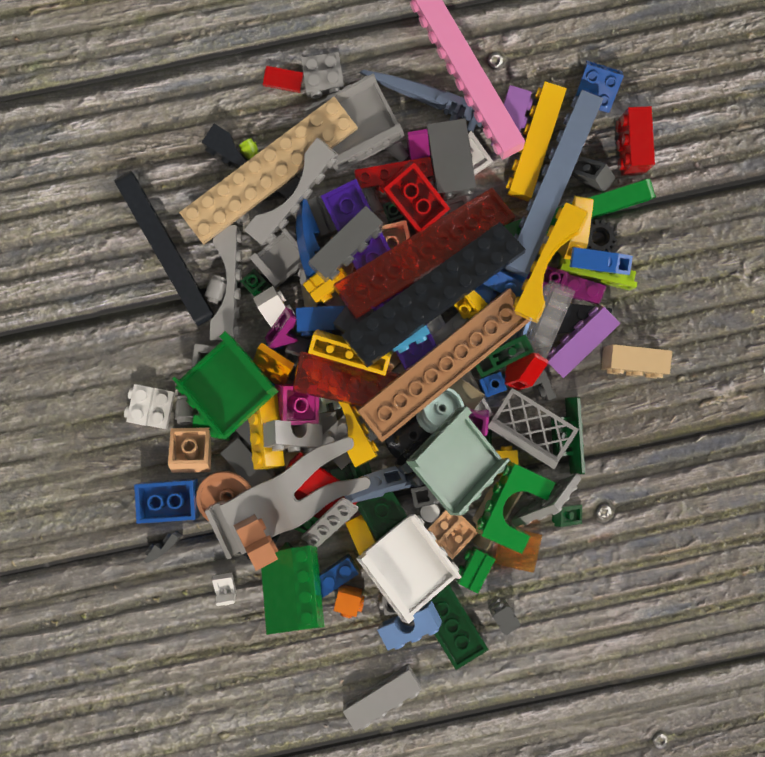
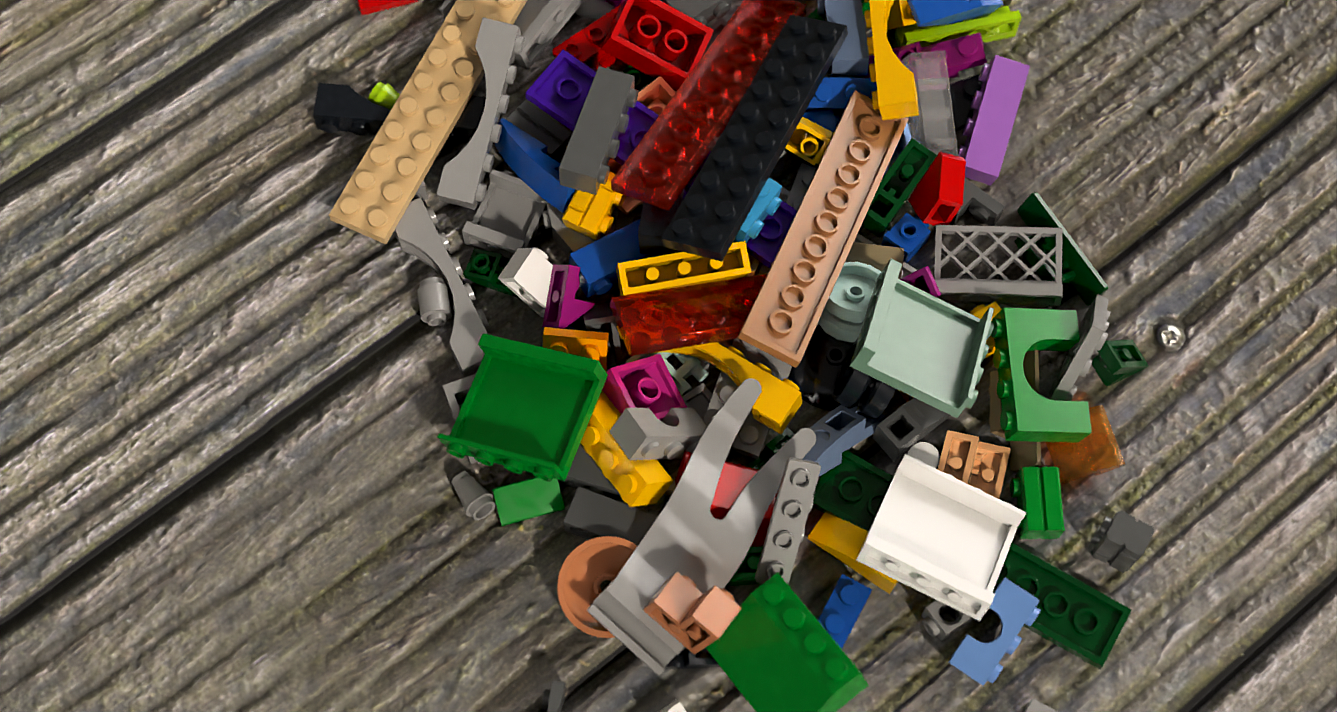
camera: 30 degrees left, 20 degrees down
black beam [114,171,215,327] -> none
white plate [124,384,175,429] -> none
blue brick [134,478,200,524] -> none
light nougat slope [168,428,212,473] -> none
orange brick [333,584,365,618] -> none
tan brick [601,344,672,379] -> none

